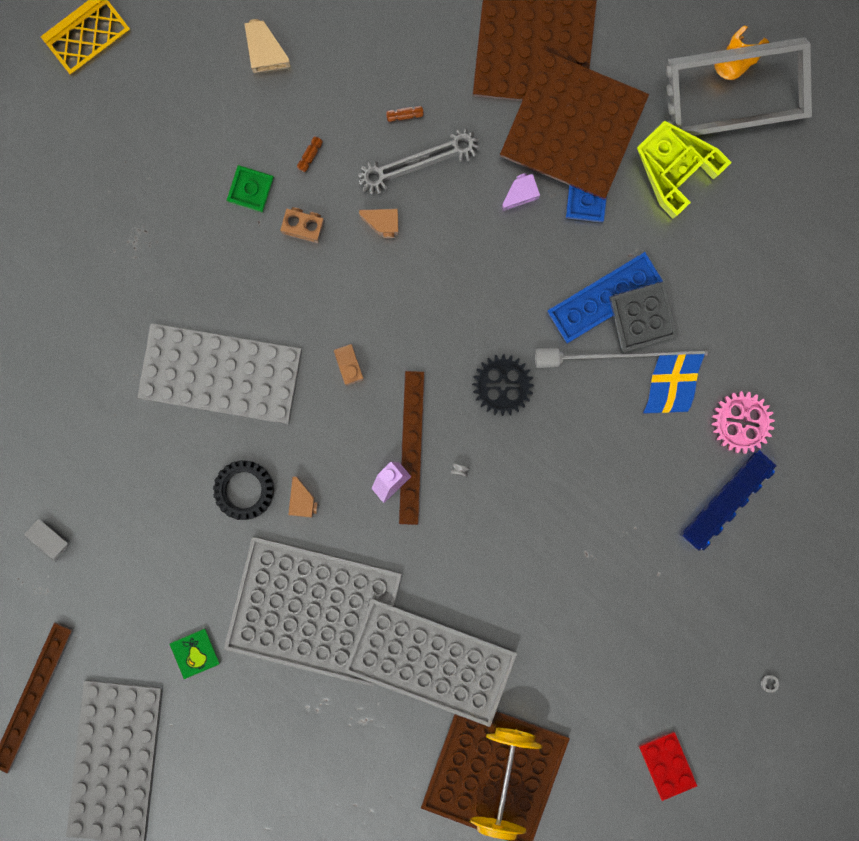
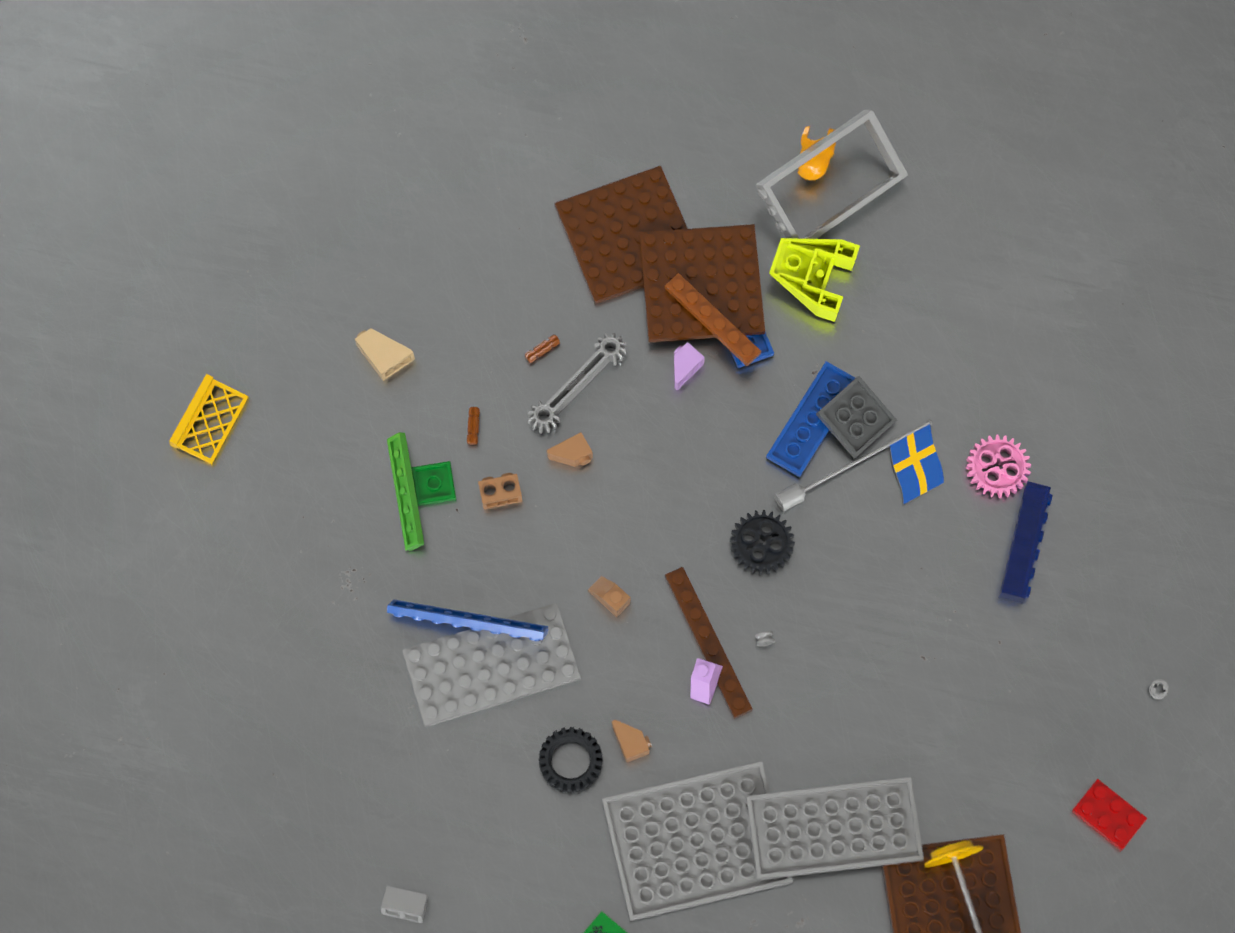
camera: 25 degrees left, 15 degrees down
none -> bright green plate [387,432,424,551]
none -> plate [387,599,548,641]
none -> dark orange plate [665,273,761,366]

